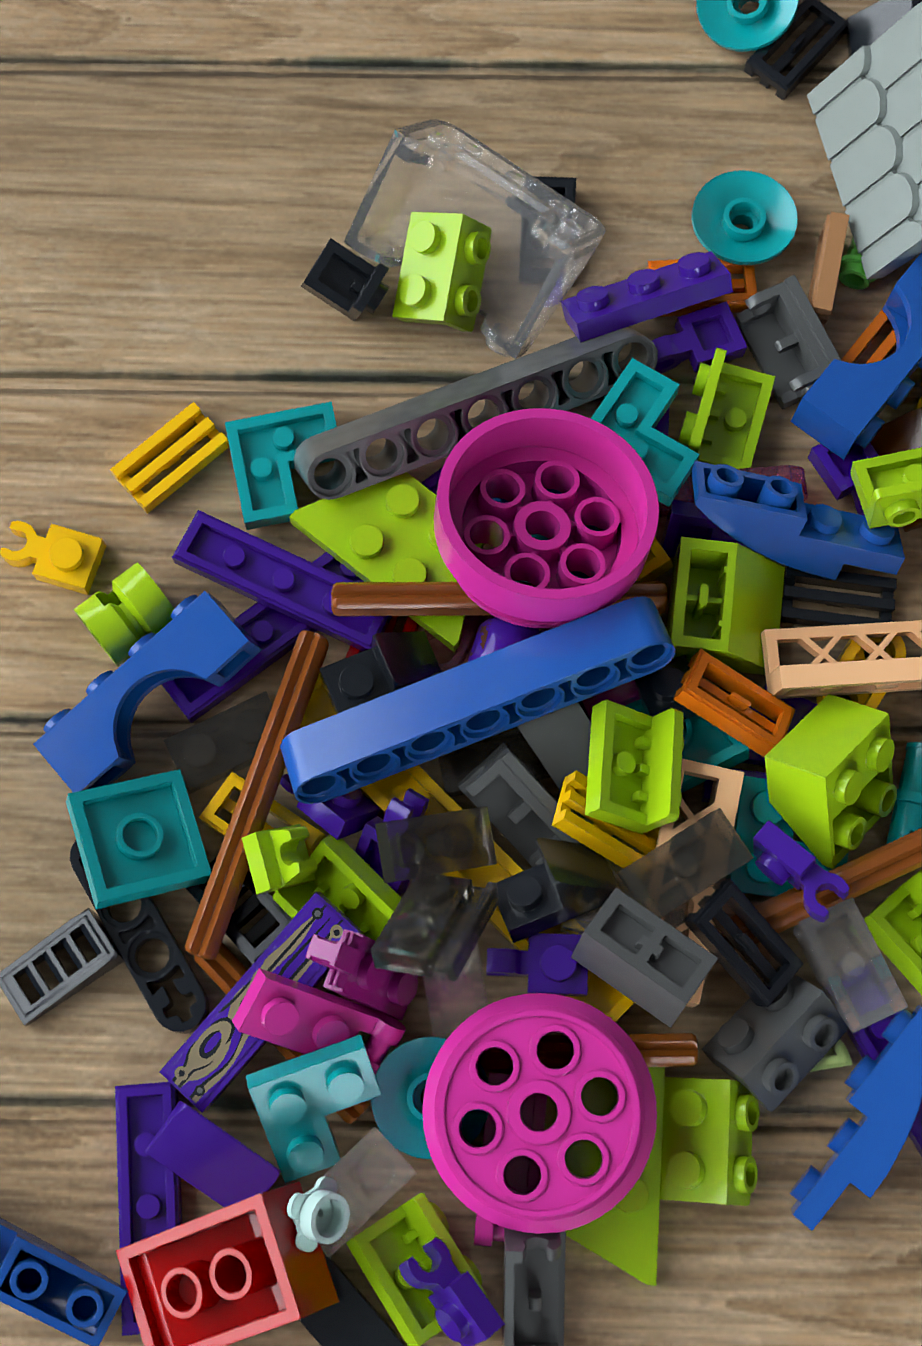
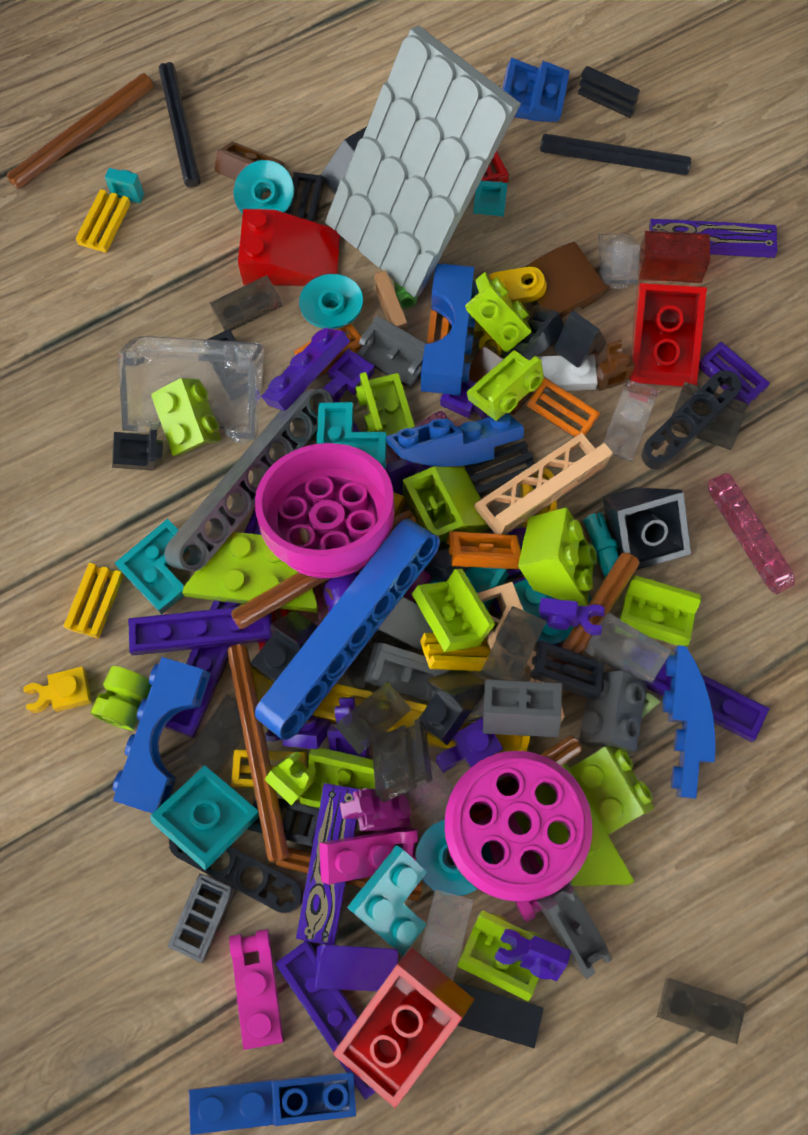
camera: 30 degrees left, 5 degrees down
light aqua plate [287,1176,350,1252] -> none
none -> clear smoke plate [210,275,283,331]
none -> dark pink plate [229,929,284,1050]
none -> red slope [238,209,340,286]

